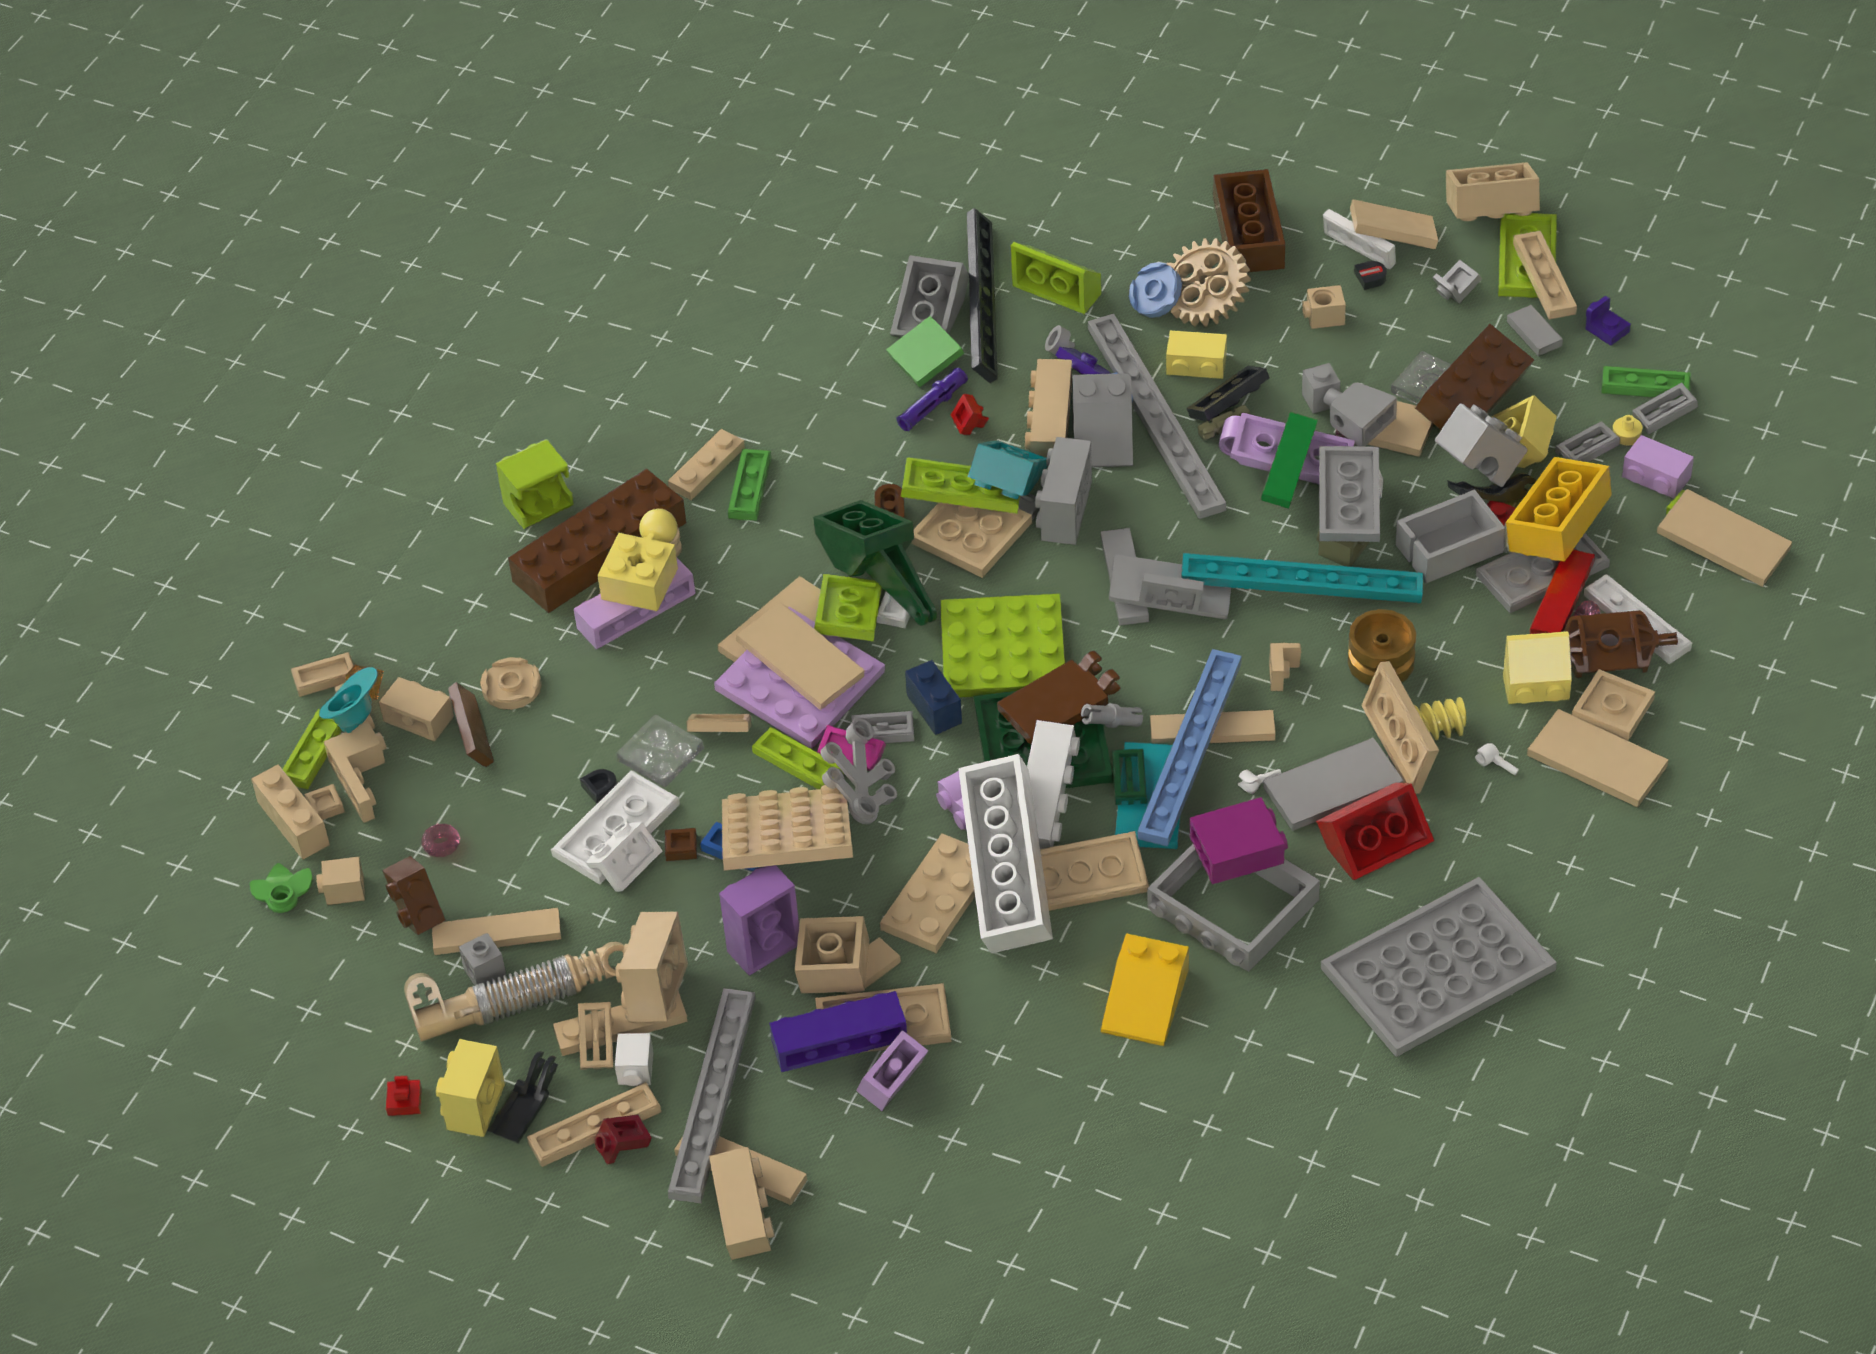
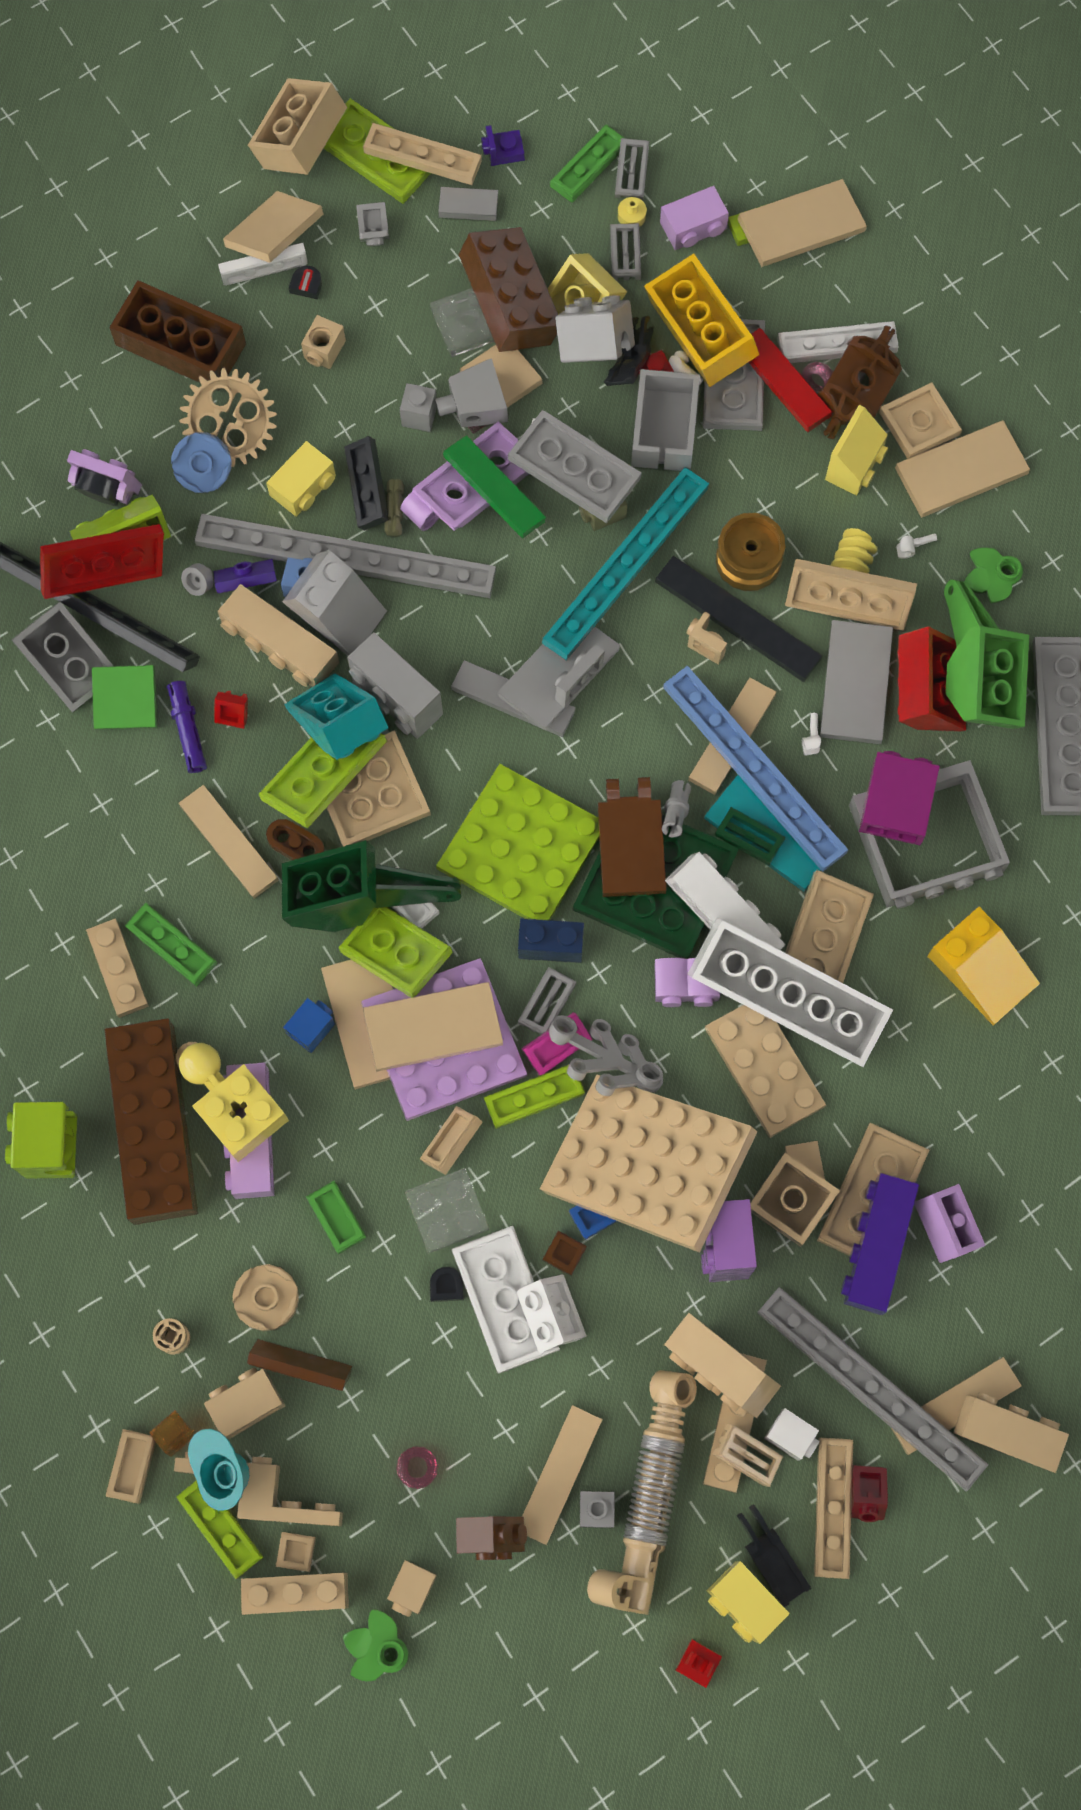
camera: 60 degrees left, 25 degrees up
none -> red plate [40,524,164,599]
none -> lavender piece [67,449,142,506]
none -> tan wheel [153,1318,190,1355]
none -> tan tile [179,785,279,899]
none -> blue brick [283,998,335,1053]
none -> bright green tile [306,1181,367,1254]
none -> black tile [655,556,822,682]
none -> bright green slope [944,580,1029,729]
none -> bright green plate [964,548,1023,603]

